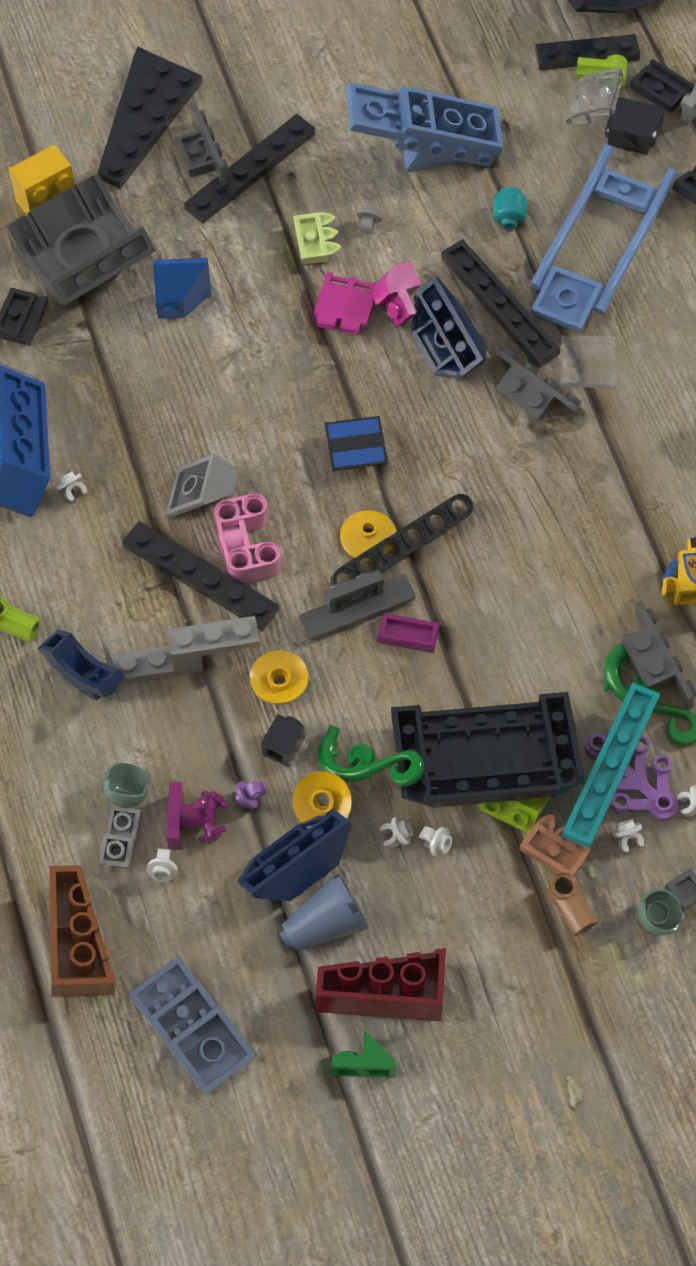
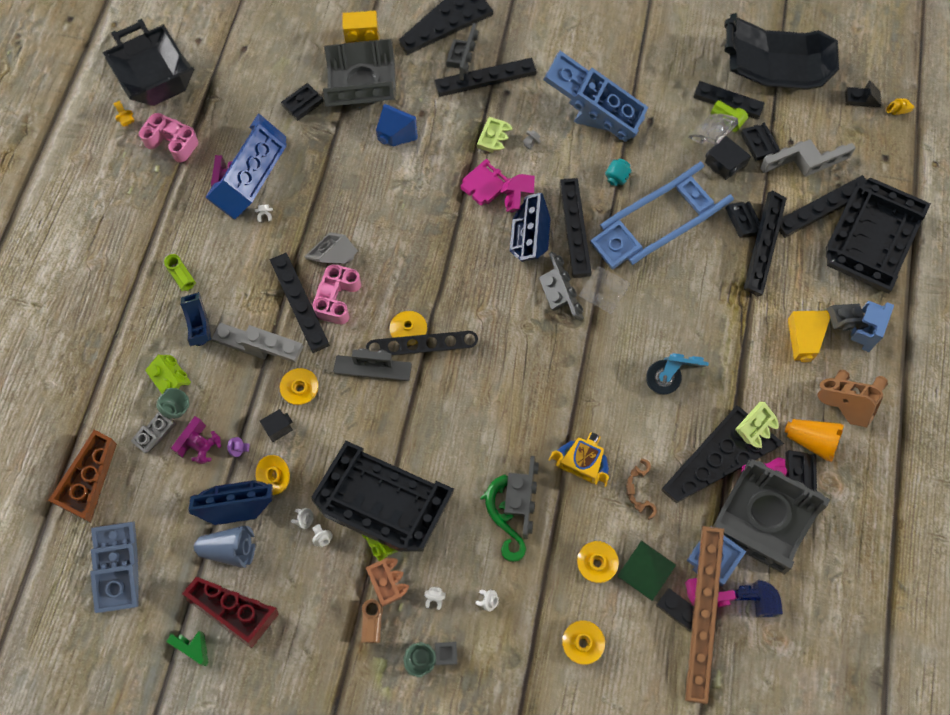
camera: 30 degrees right, 5 degrees up
white plate [147,848,178,882] -> none
green plant [318,725,424,787] -> none
piece [324,416,388,471] -> none
magenta tile [377,613,440,653] -> none
teal plate [562,682,660,849] -> none
medium lavender plant [585,734,678,820] -> none
none -> lime bracket [145,354,191,394]

